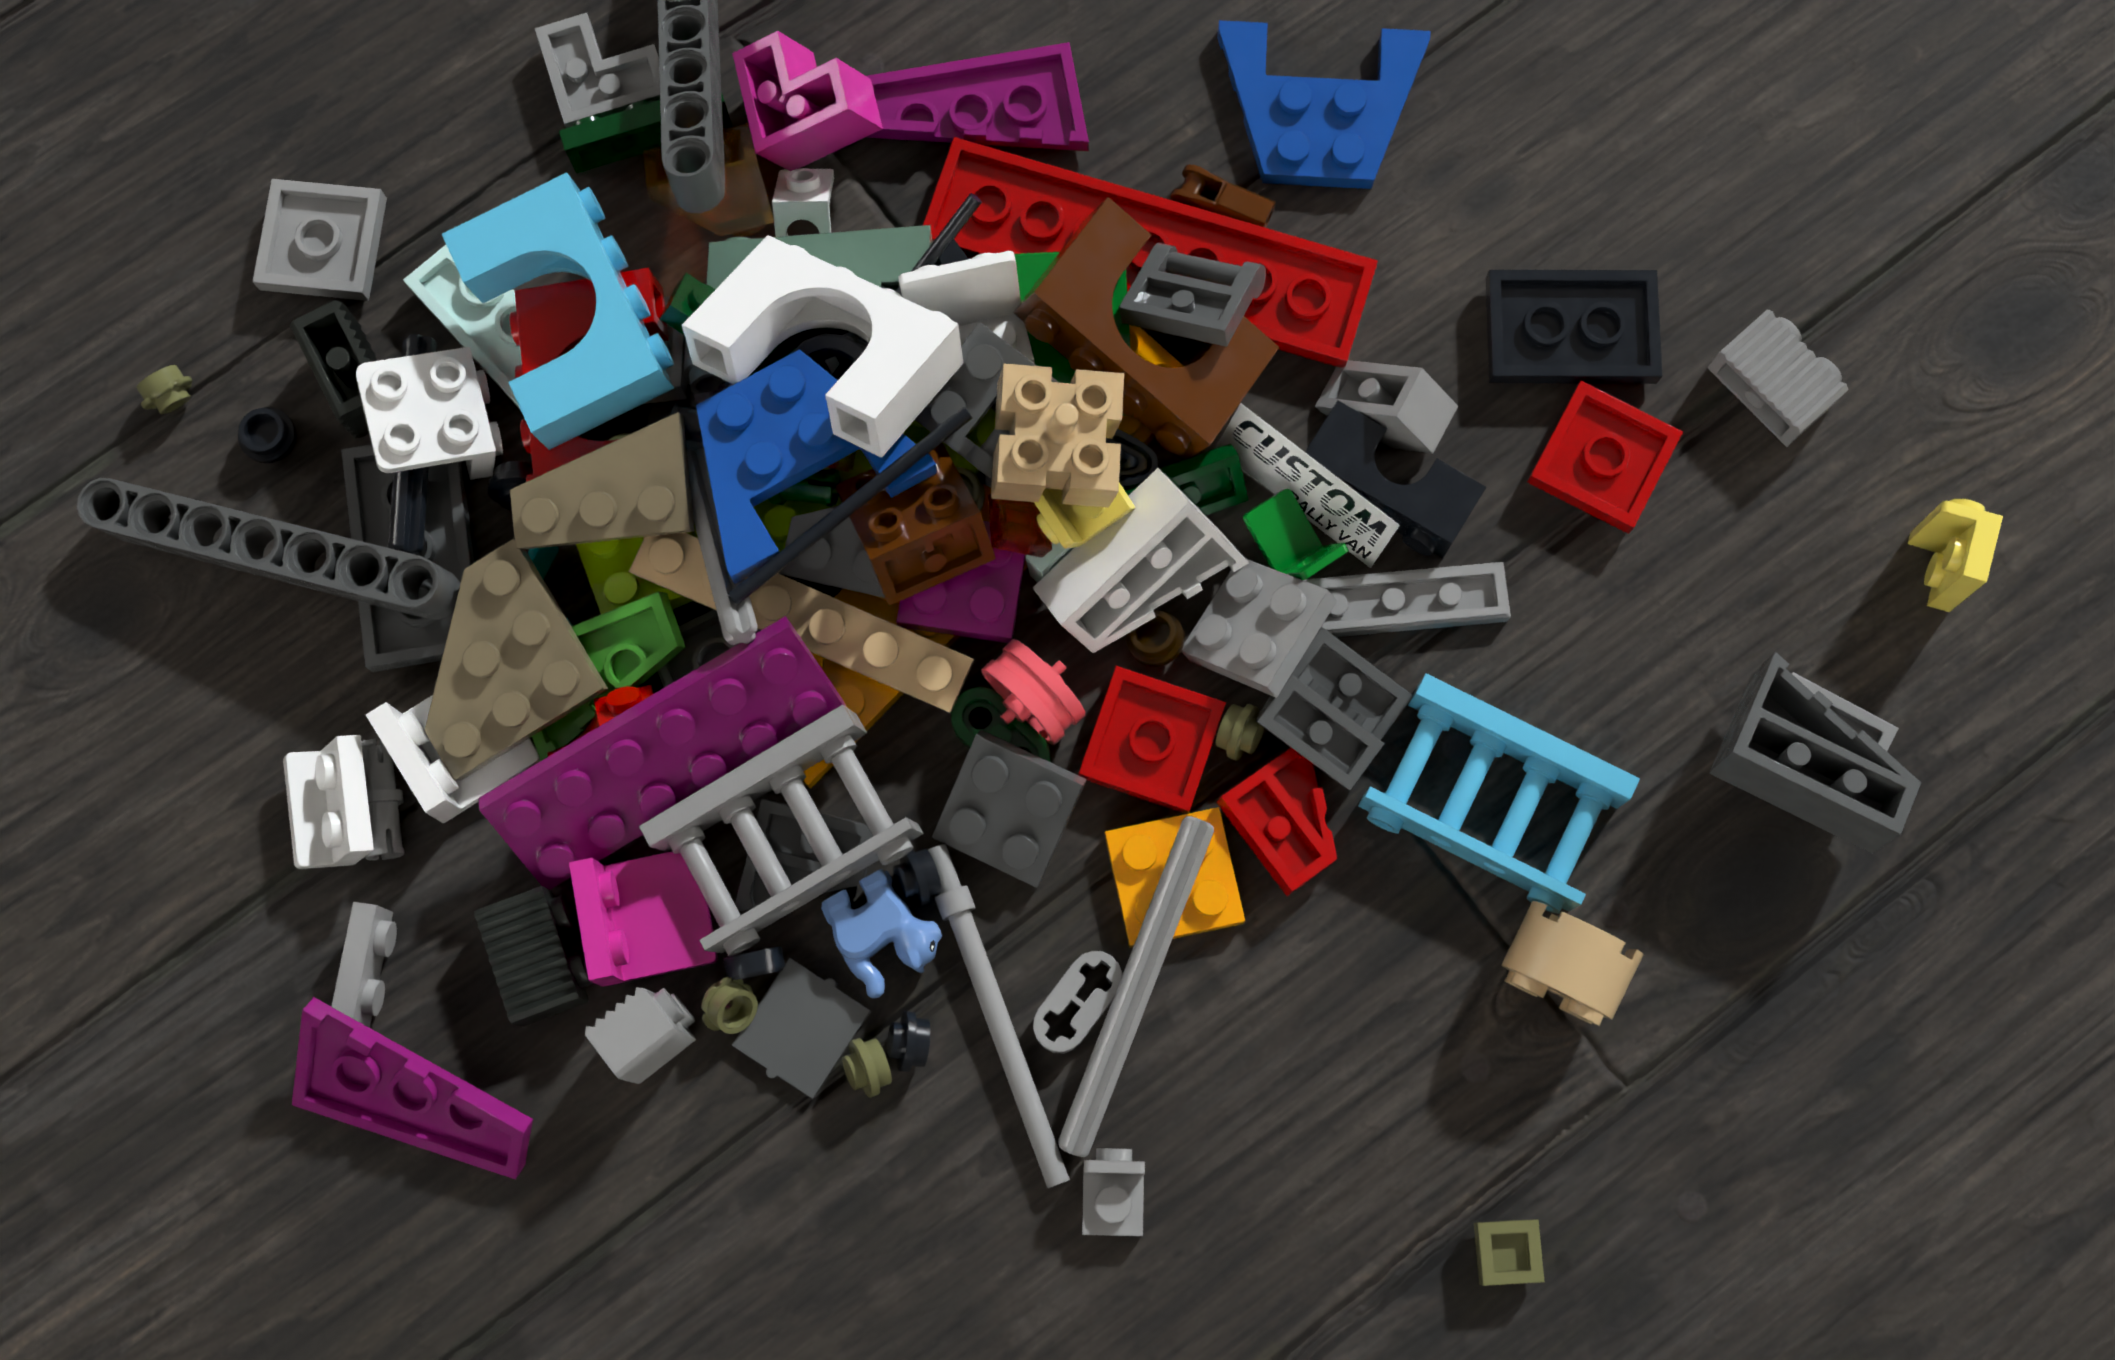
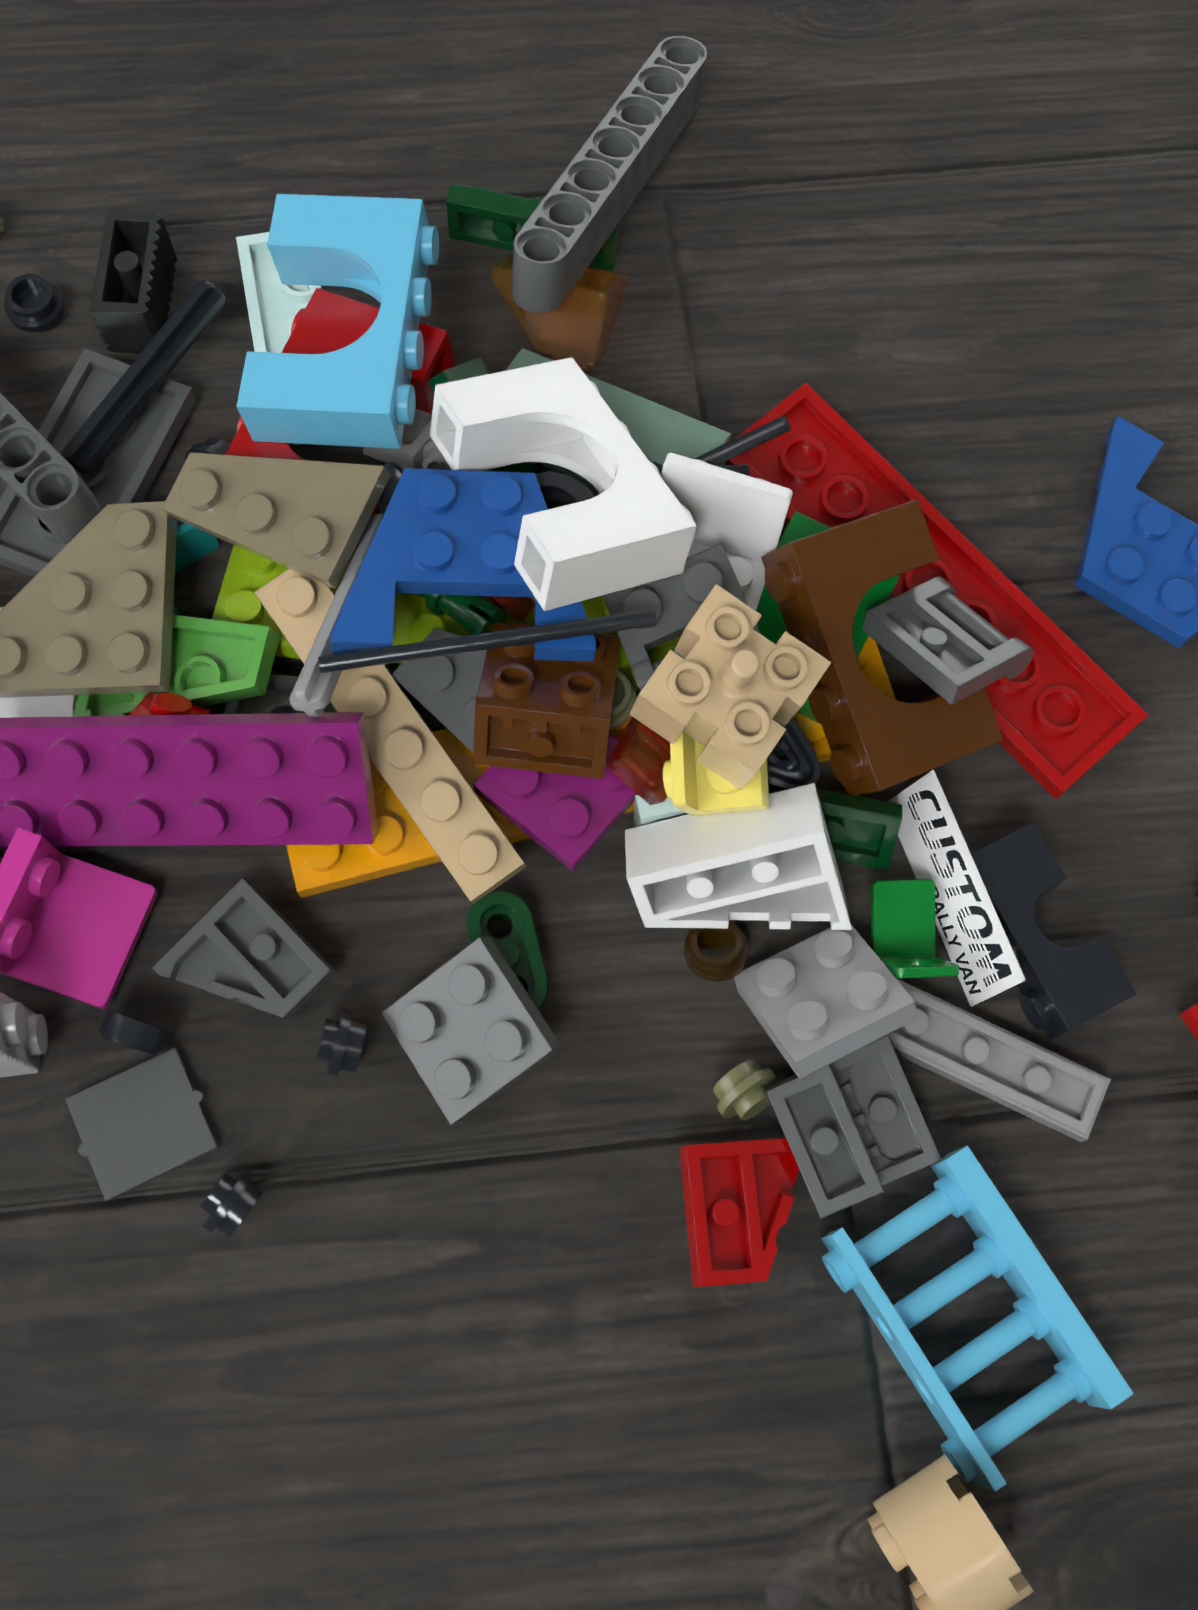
camera: 25 degrees right, 5 degrees down
light grey plate [253,179,387,301] -> none
white bracket [356,347,503,480] -> none
light grey plate [535,13,660,128] -> none
light grey fence [639,705,924,956] -> none
olive plate [701,977,758,1034] -> none
dark pink brick [732,31,883,171] -> none
white bracket [772,168,834,237] -> none
medium blue animal [821,869,942,998] -> none
olive plate [842,1038,892,1098] -> none
magenta wing [867,42,1089,151] -> none
light grey bar [928,844,1070,1188] -> none
coral wheel [981,639,1085,745] -> none
light grey beam [1033,951,1122,1054] -> none
light grey axle [1058,816,1214,1157] -> none
red plate [1078,666,1226,814] -> none
light grey bracket [1082,1148,1145,1236] -> none
light orange plate [1105,807,1245,948] -> none
reddish brown bar [1170,164,1276,228] -> none
light grey slope [1315,360,1458,454] -> none

